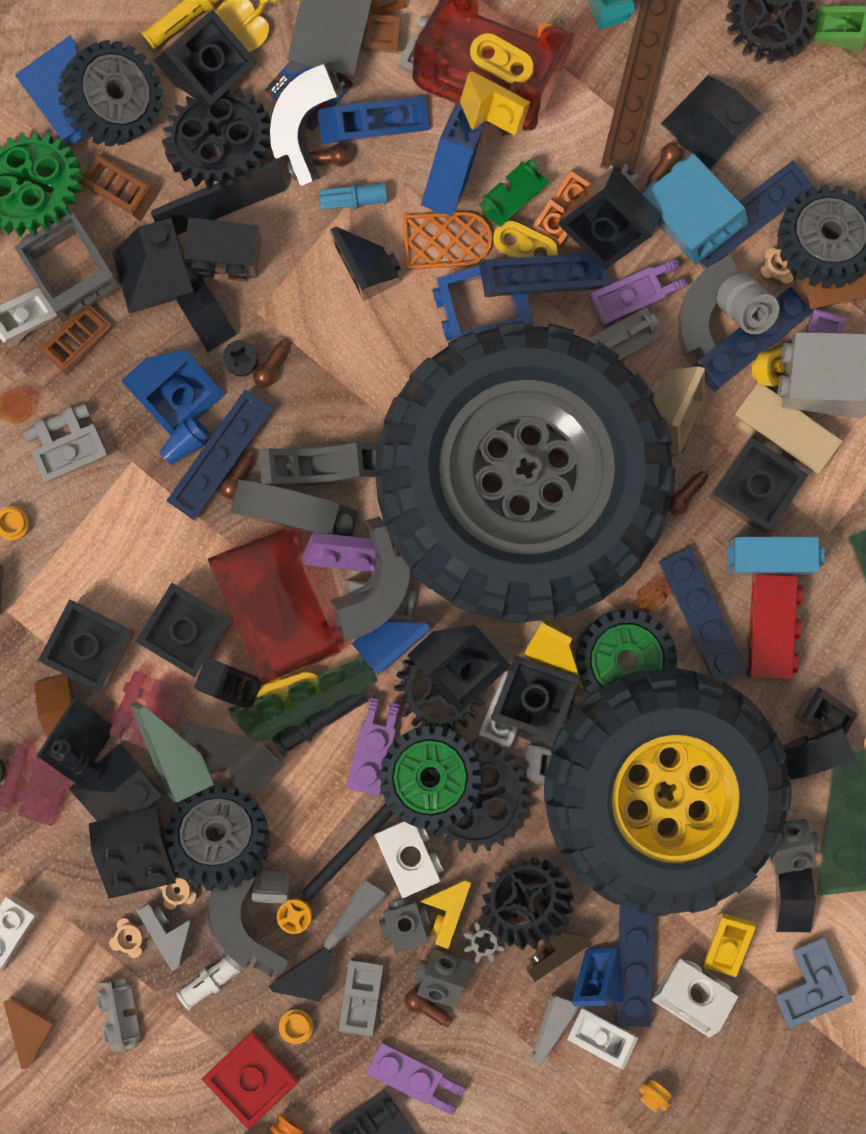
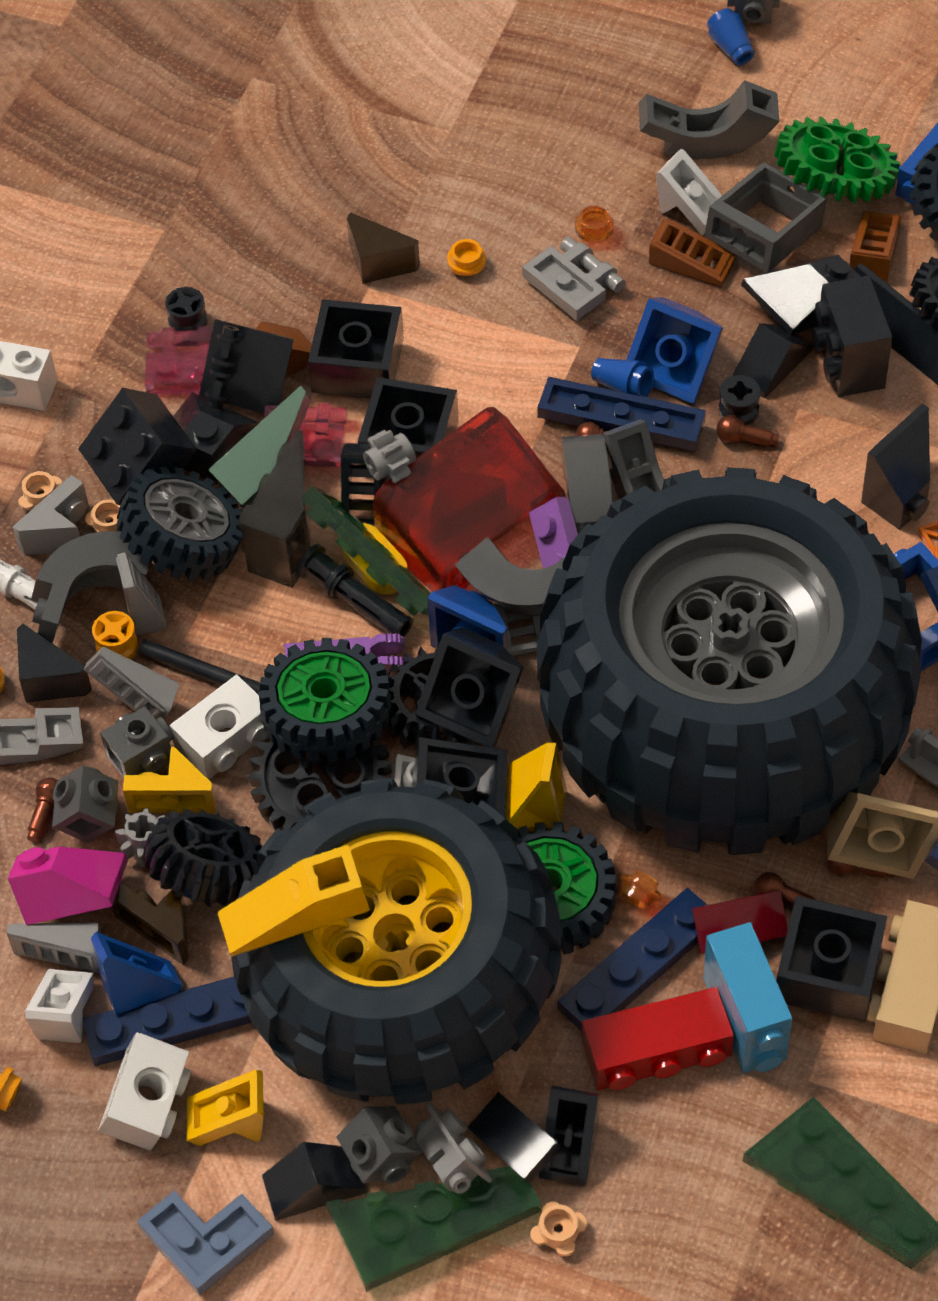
camera: 80 degrees right, 30 degrees down
none -> dark pink slope [8,847,128,925]
none -> yellow slope [218,845,370,957]
none -> light grey gear [363,430,416,484]
none -> light grey hinge [414,1101,492,1194]
none -> dark red slope [691,890,788,954]

